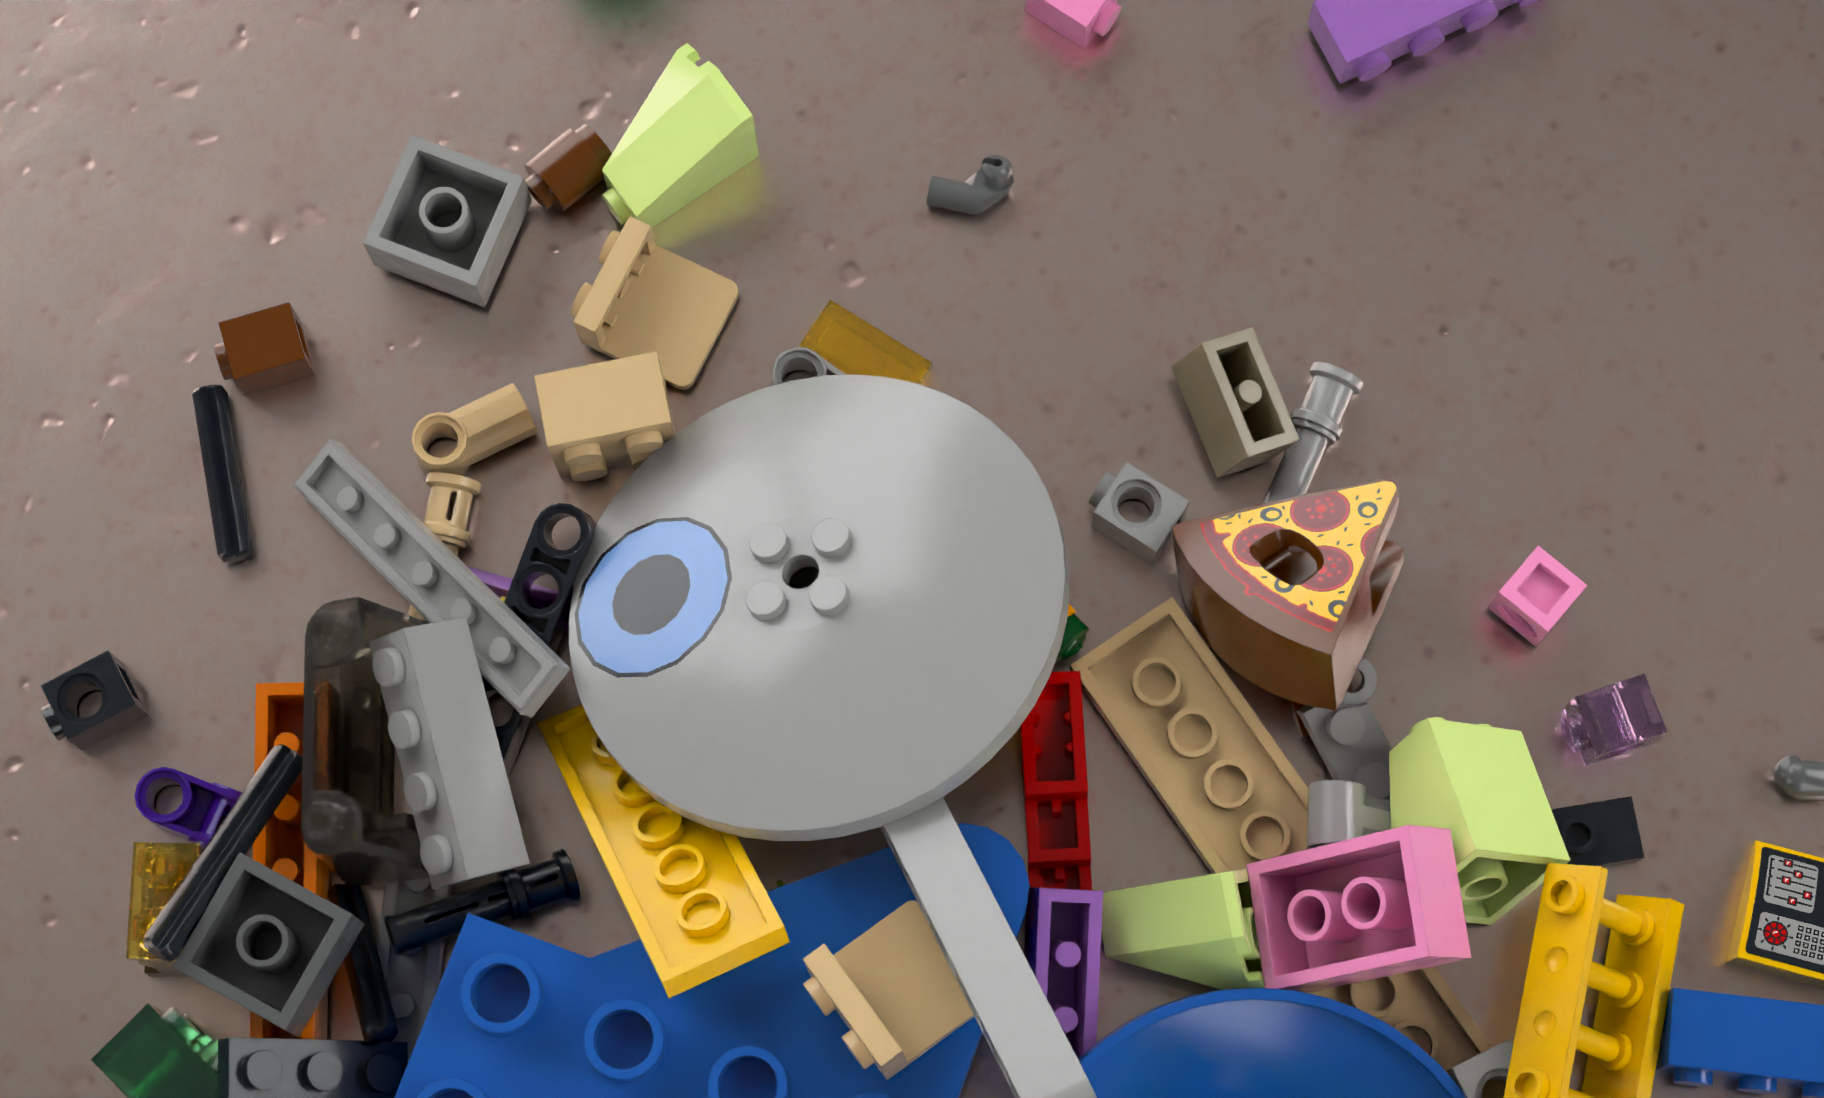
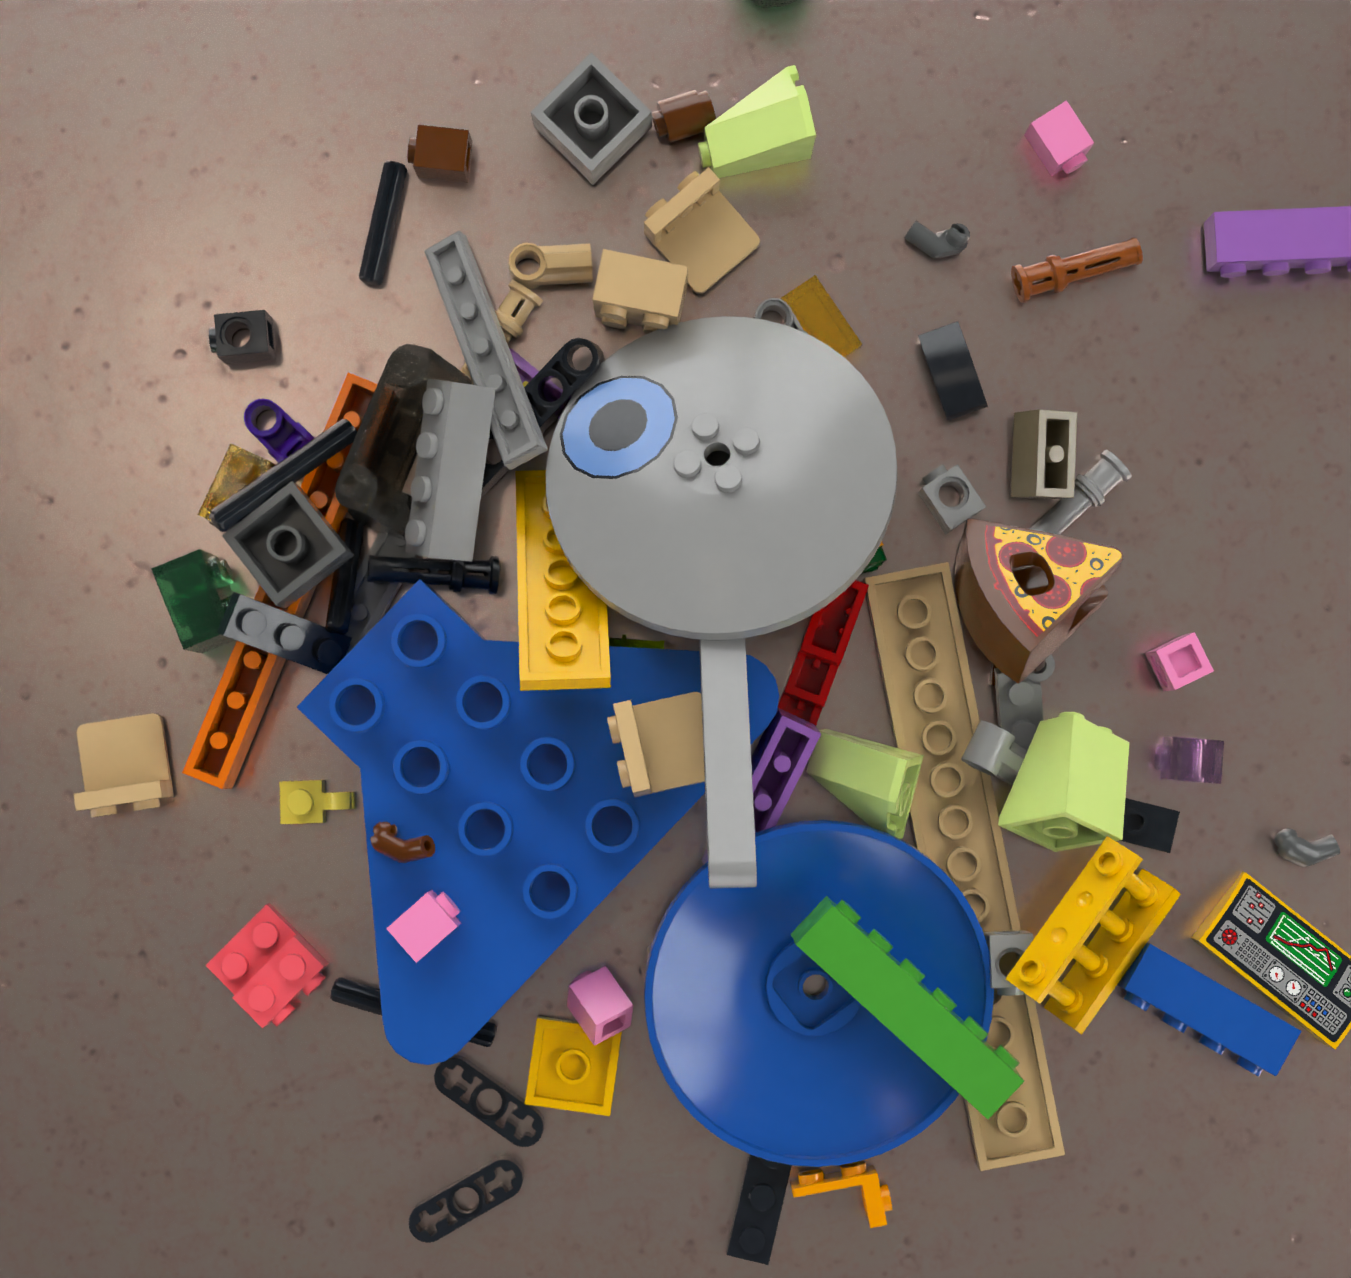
camera: 20 degrees right, 10 degrees up
bright pink brick [1246,825,1471,993] -> none
none -> black slope [918,321,988,421]
none -> dark orange pin [1011,238,1143,303]

